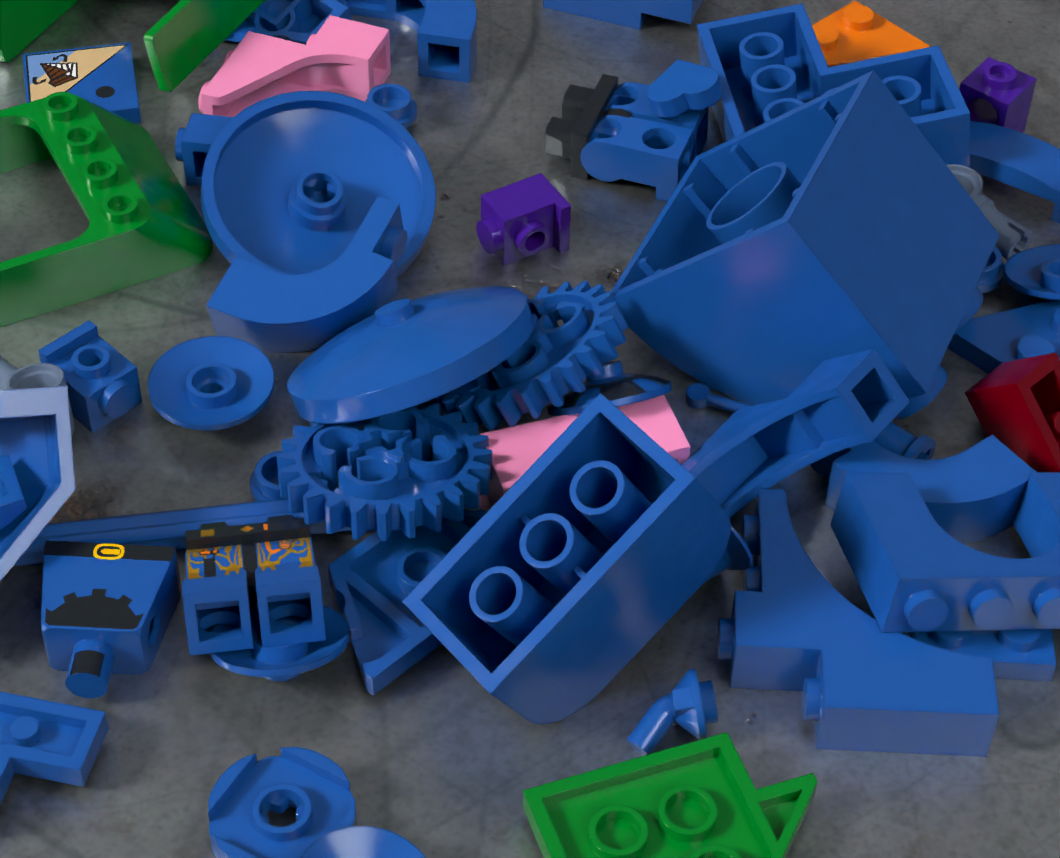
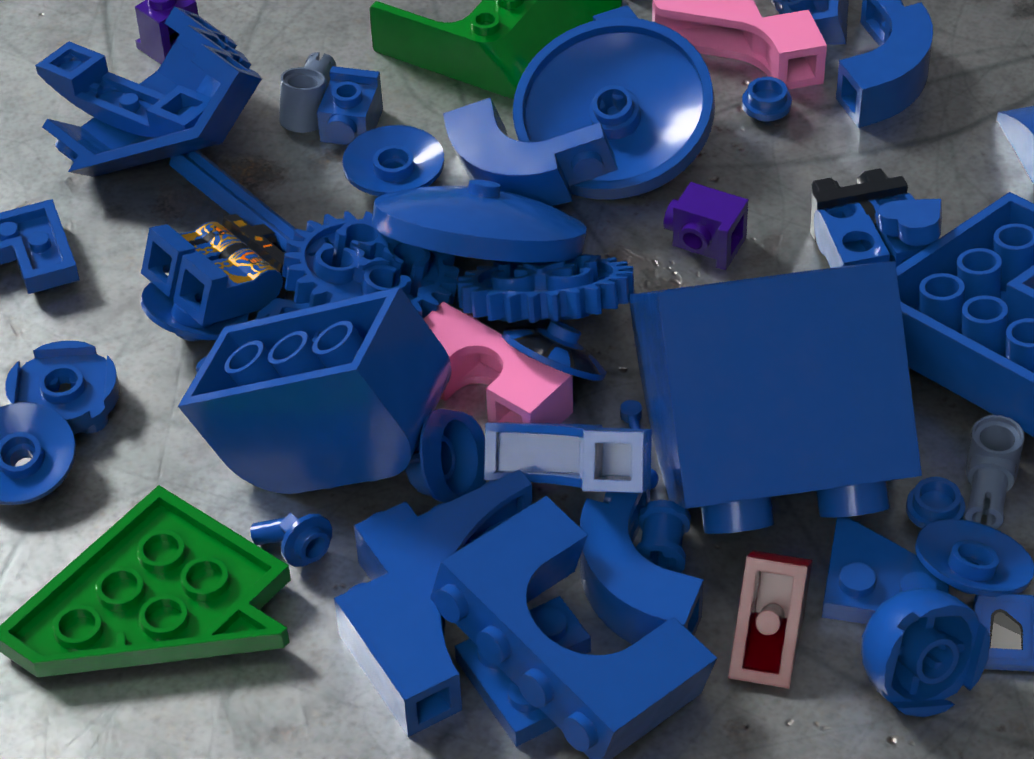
camera: 60 degrees right, 0 degrees up
blue torso [41,540,182,699] -> none

